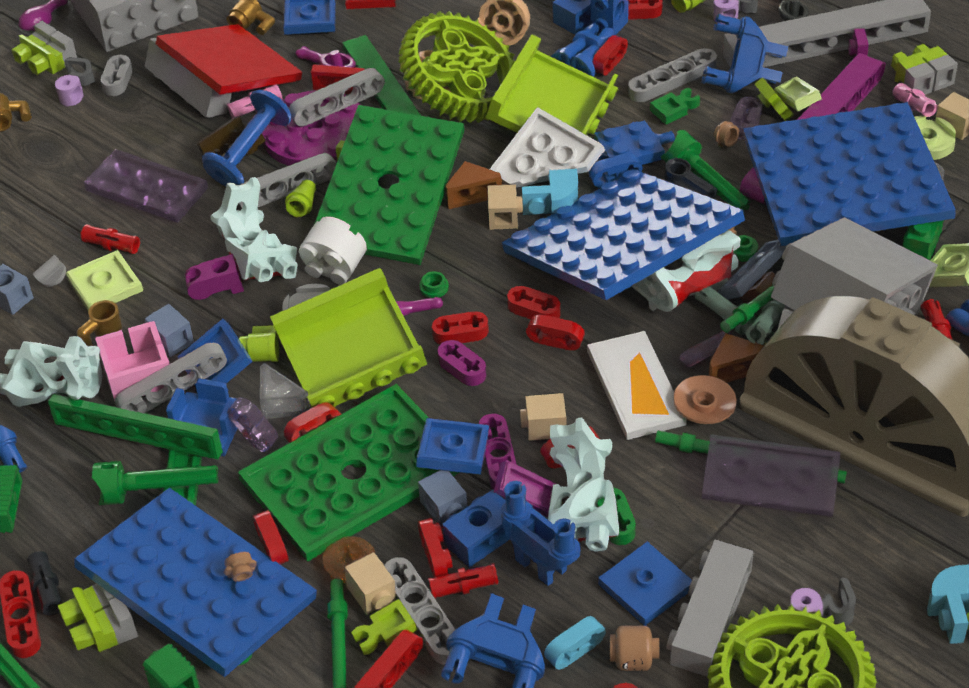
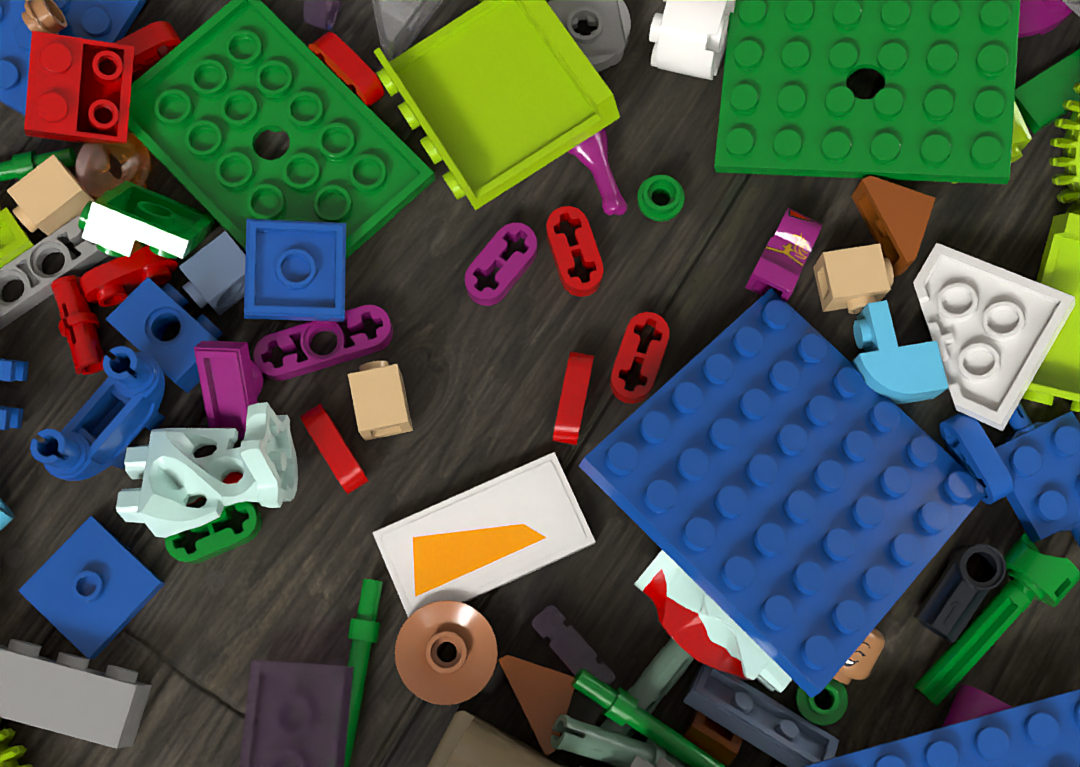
camera: 80 degrees right, 30 degrees up
none -> red slope [24,31,135,144]
none -> green plate [78,181,215,259]
none -> magenta leg [745,207,823,302]

